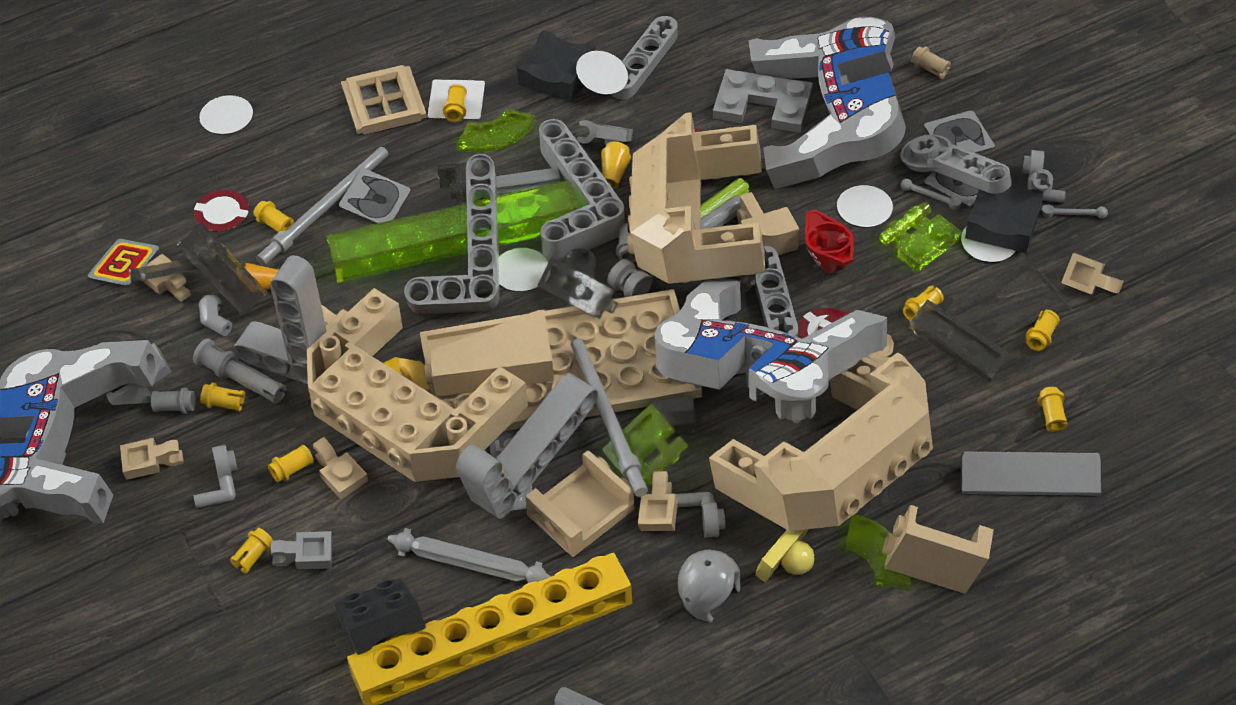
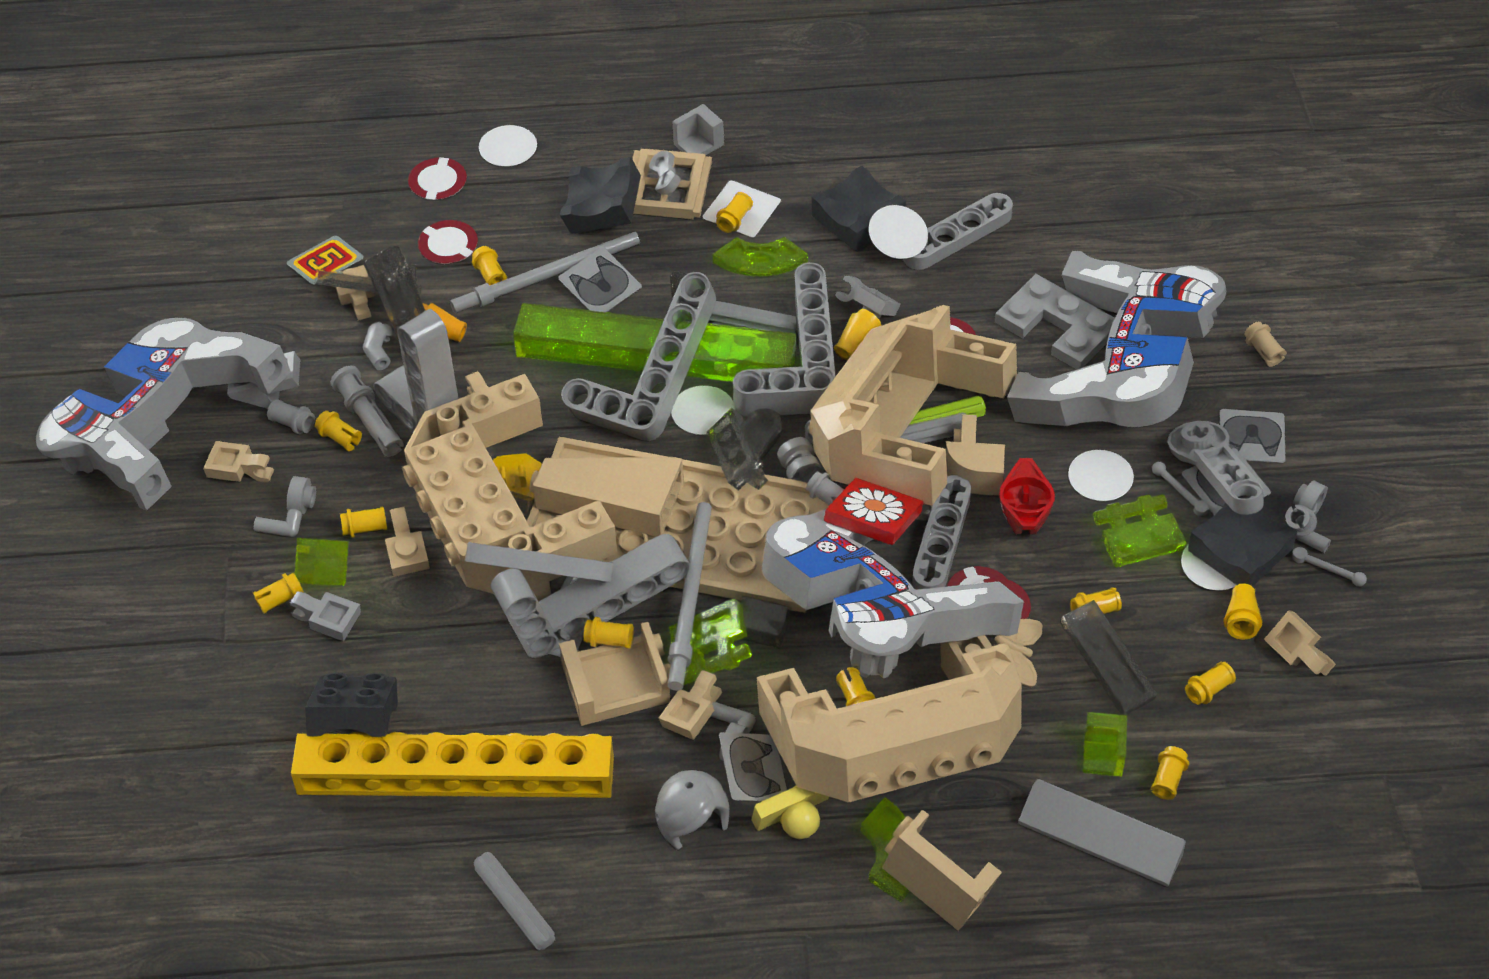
camera: 25 degrees right, 0 degrees up
light grey wheel [387,528,552,583] -> none
none -> clear neon green panel [295,538,349,585]
none -> sticker [408,158,467,200]
none -> light grey beam [465,542,614,582]
none -> black brick [560,157,641,234]
none -> yellow pin [584,617,634,648]
none -> light grey piece [649,151,681,195]
none -> light grey panel [673,104,724,155]
none -> sticker [719,732,787,801]
none -> light grey pin [806,471,844,505]
none -> red tile [824,478,924,545]
none -> yellow pin [836,667,876,706]
none -> clear neon green panel [1083,712,1127,777]
none -> yellow cone [1224,584,1262,640]

